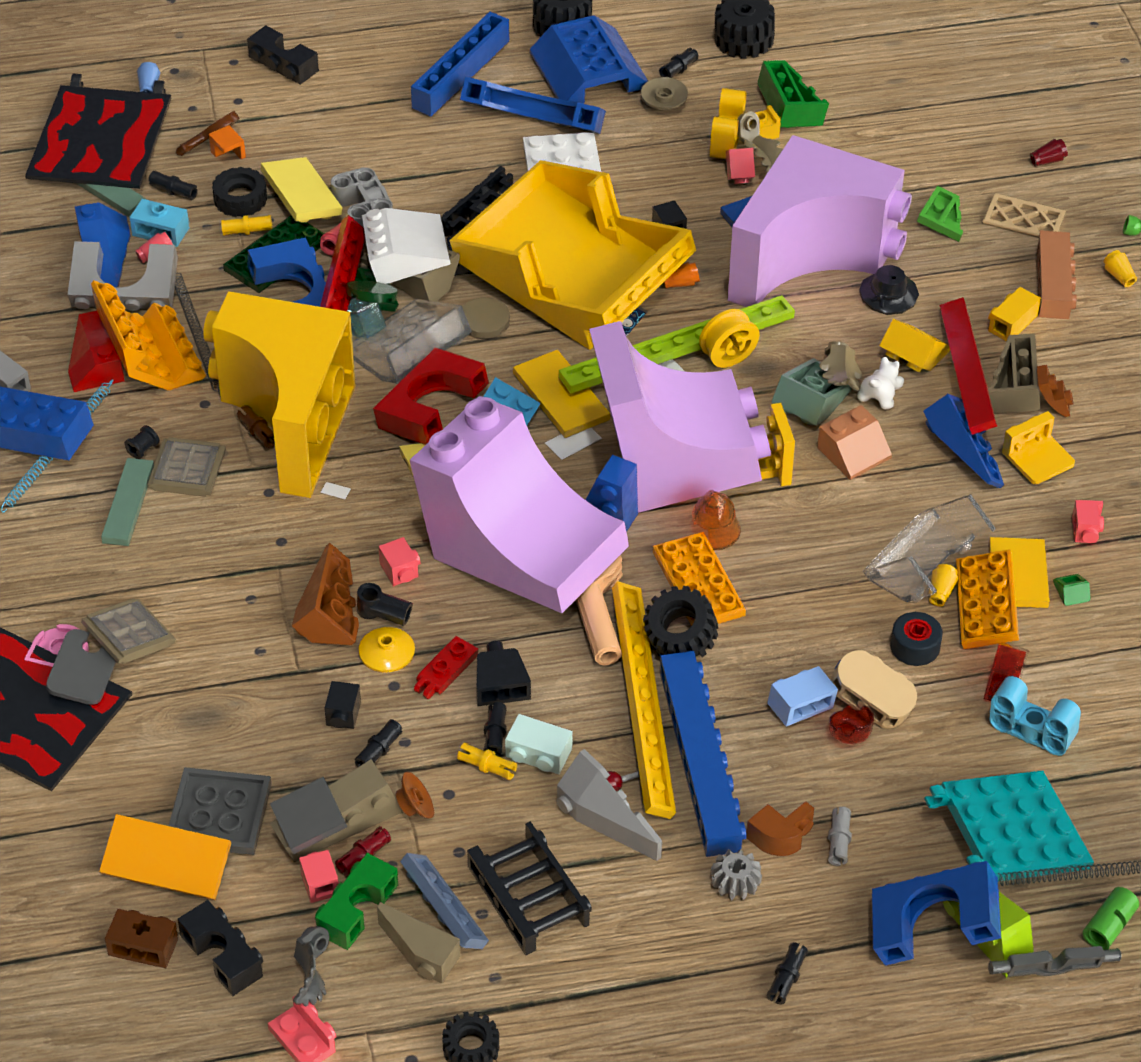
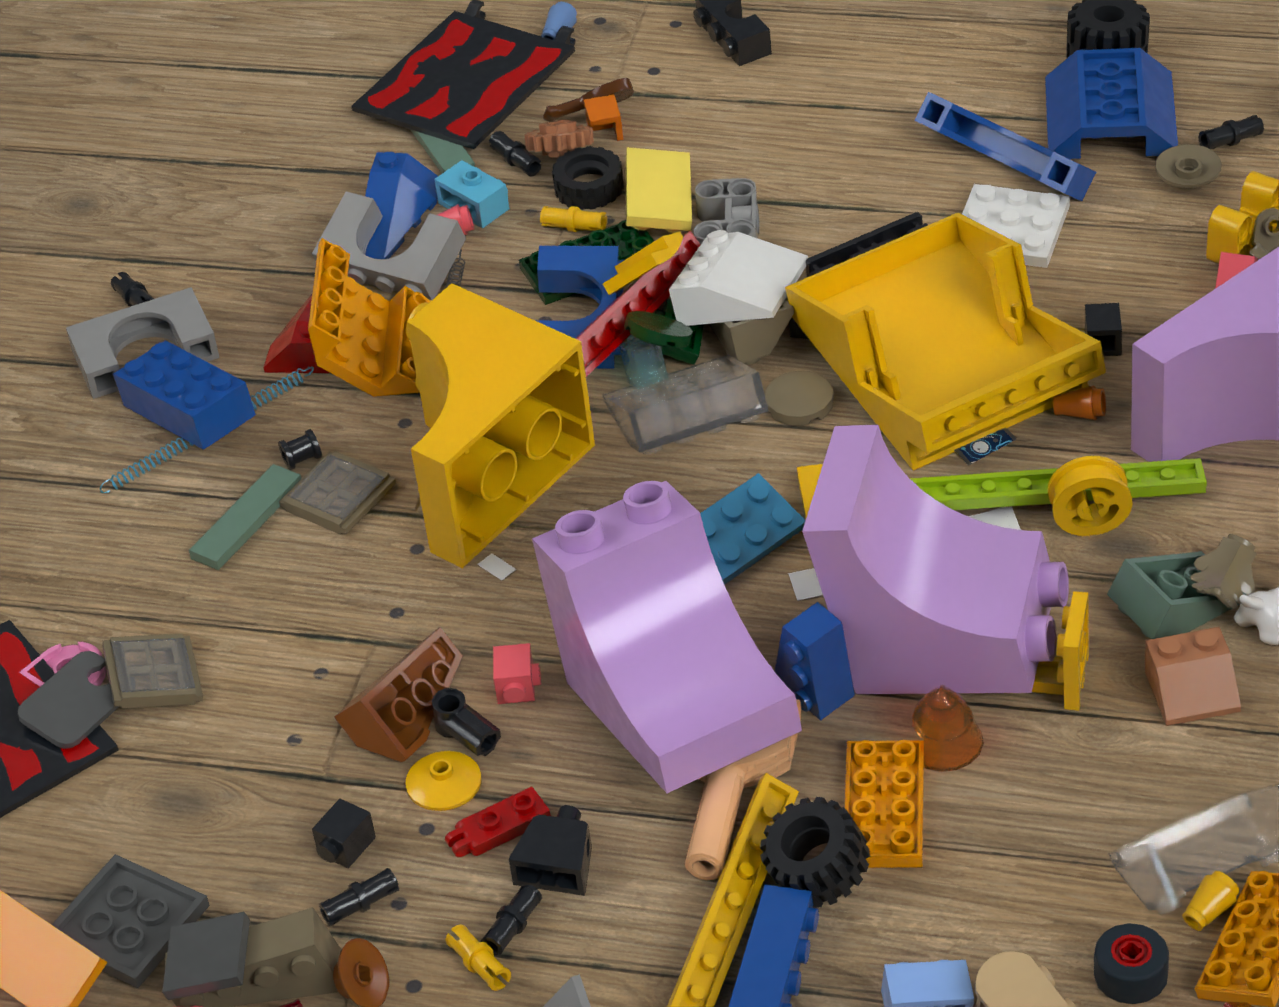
camera: 30 degrees right, 5 degrees down
red arch [373,347,489,445] -> none
blue brick [411,12,509,116] -> none
light aqua brick [505,714,573,774] -> none
none -> nougat gear [524,120,594,157]
none -> yellow slope [603,232,683,295]

